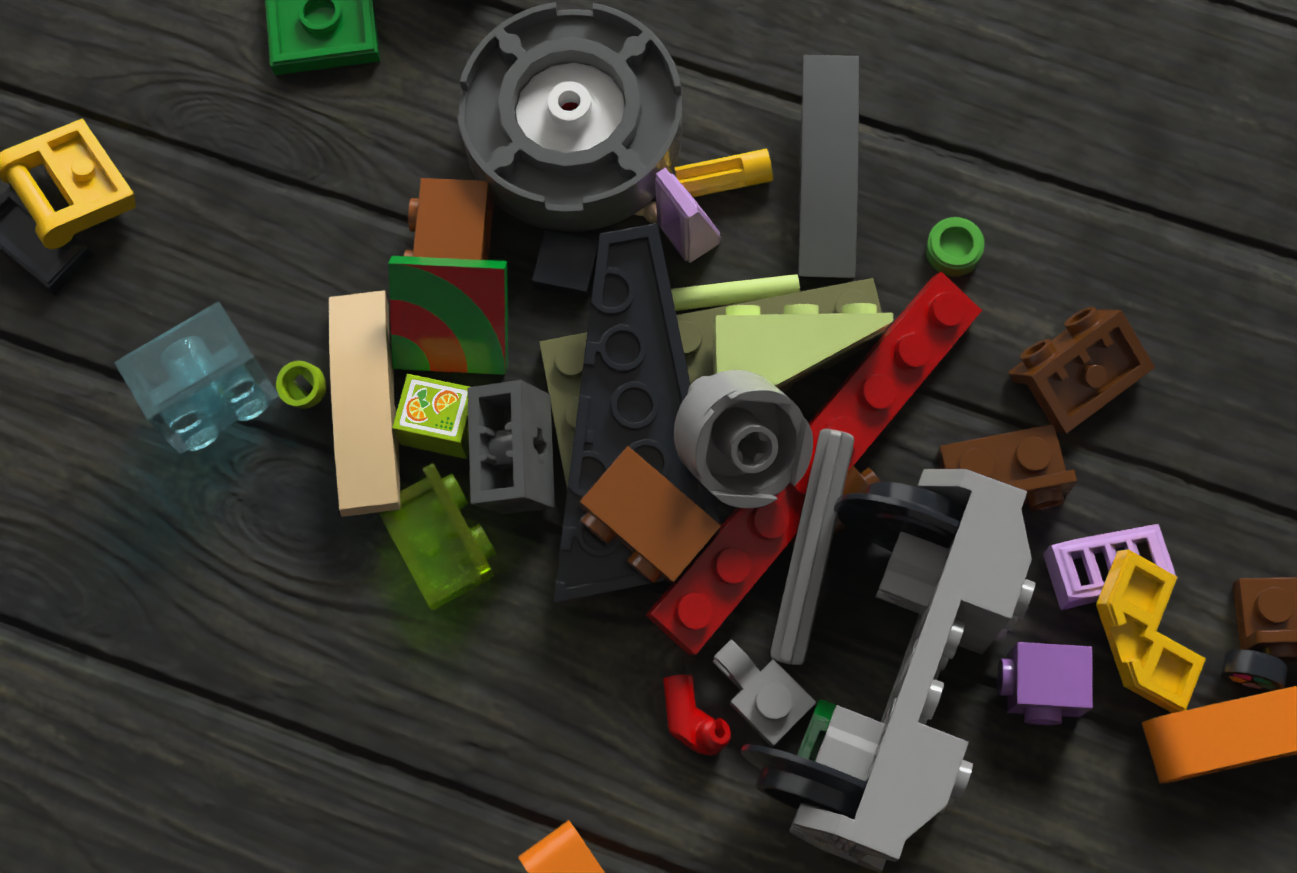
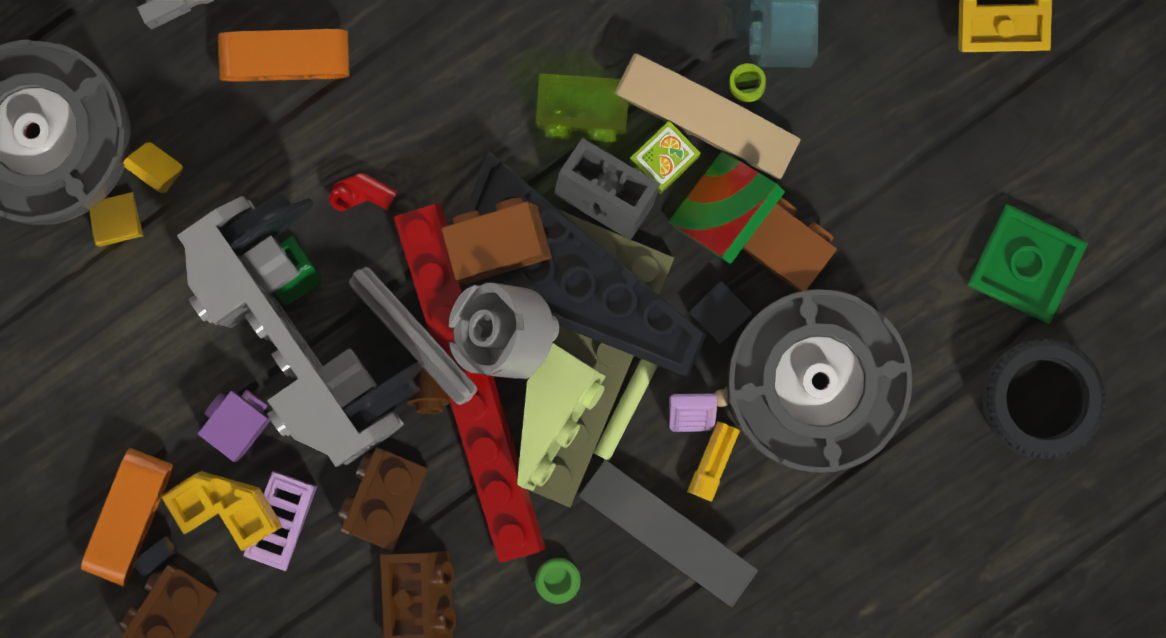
camera: 125 degrees right, 15 degrees up
light grey plate [712,640,816,747] -> none

